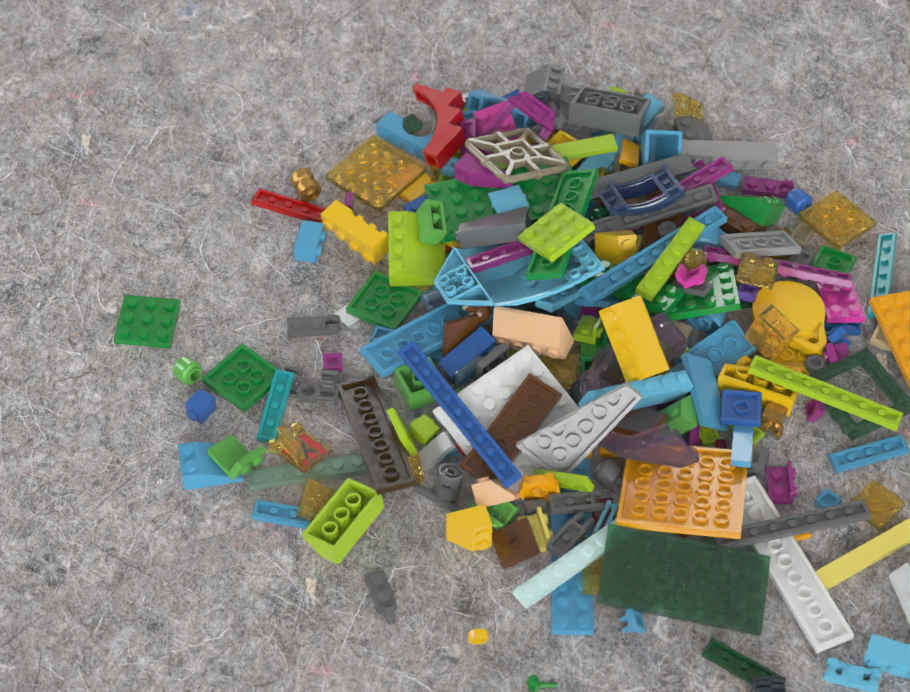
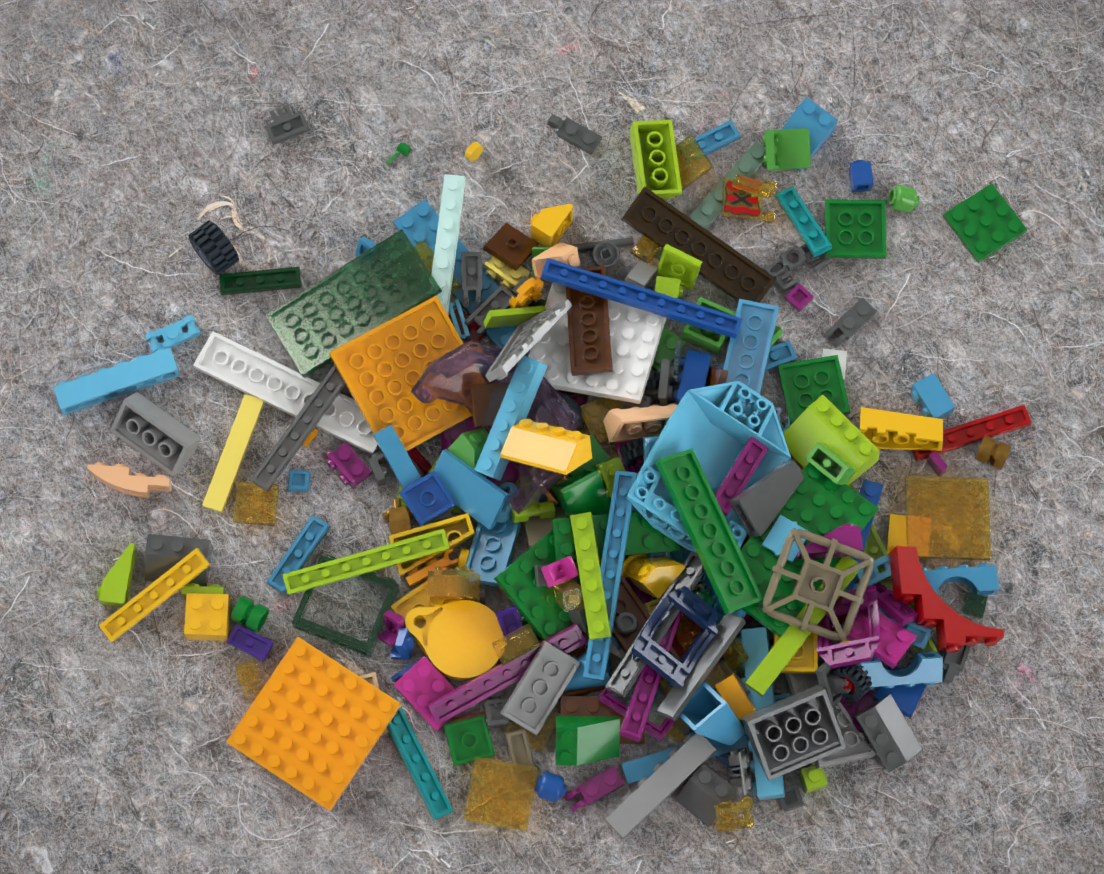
camera: 140 degrees right, 20 degrees up
lime plate [518,203,596,262] -> none
dark grey tile [805,355,825,374] -> none

